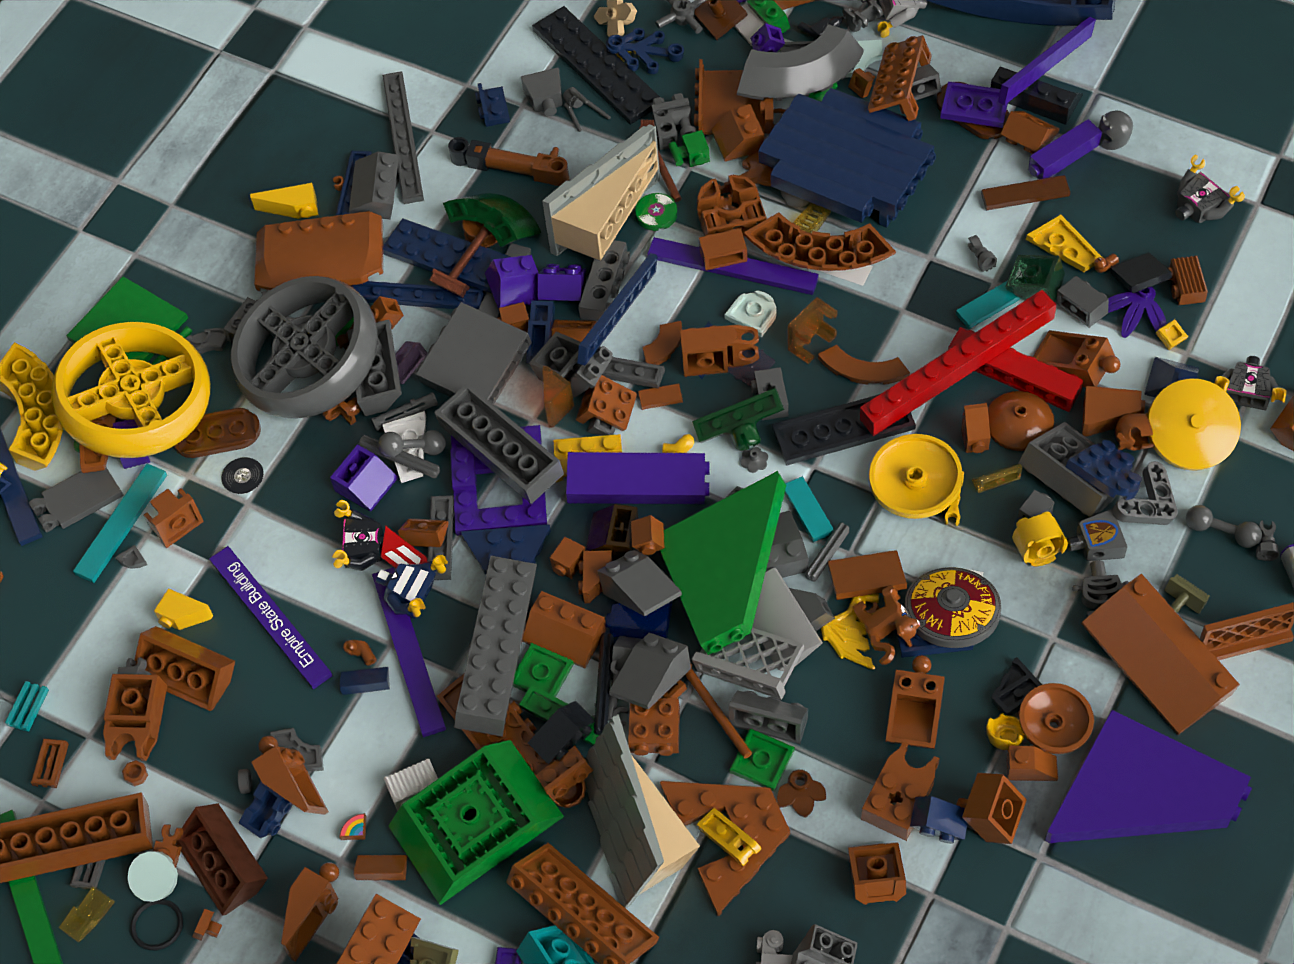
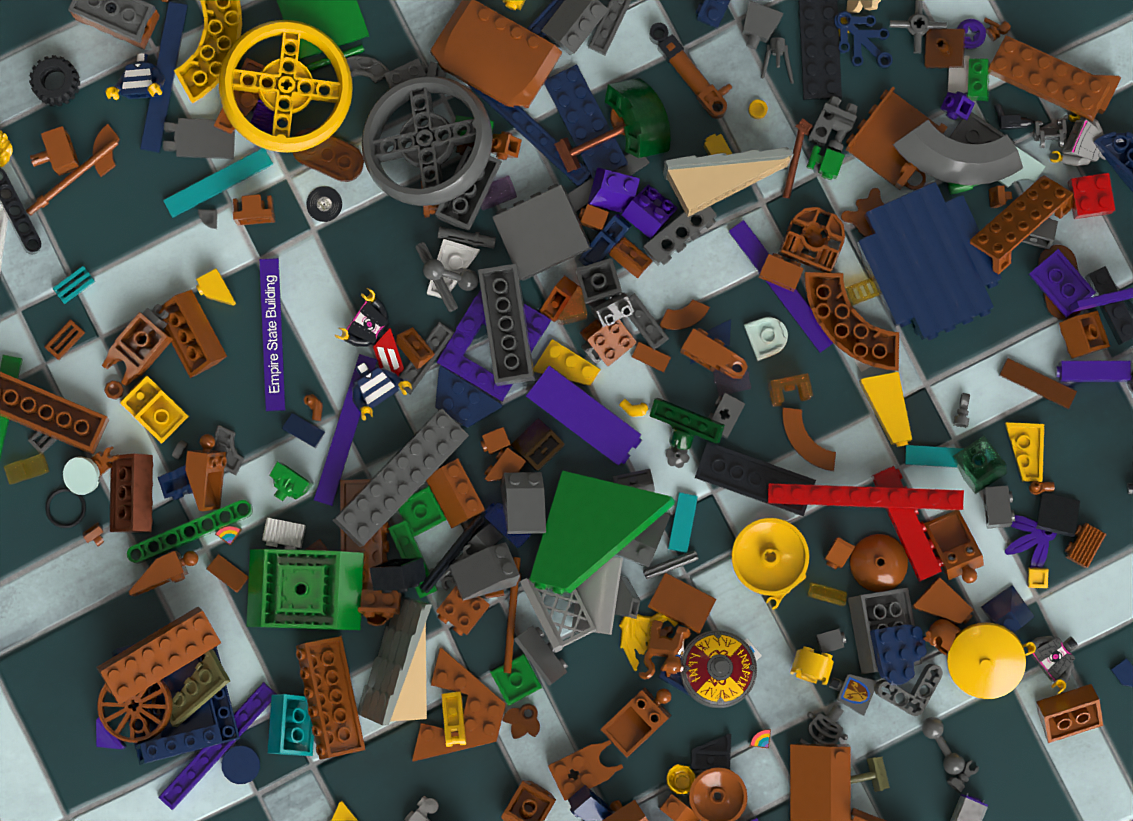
camera: 30 degrees right, 25 degrees up
dark purple slope [330,444,398,512] -> none
dark blue tile [577,253,658,366] -> none
dark orange brick [631,515,664,555] -> none
green tile [635,193,677,231] -> none
dark orange slope [711,104,764,162] -> none
none -> yellow slope [119,375,189,444]
none -> green beam [127,500,253,564]
none -> green brick [269,461,314,501]
none -> dark orange slope [539,275,580,322]
none -> yellow tile [748,99,768,119]
none -> tile [749,729,771,749]
none -> yellow slope [859,372,912,447]
none -> red brick [1068,173,1115,219]

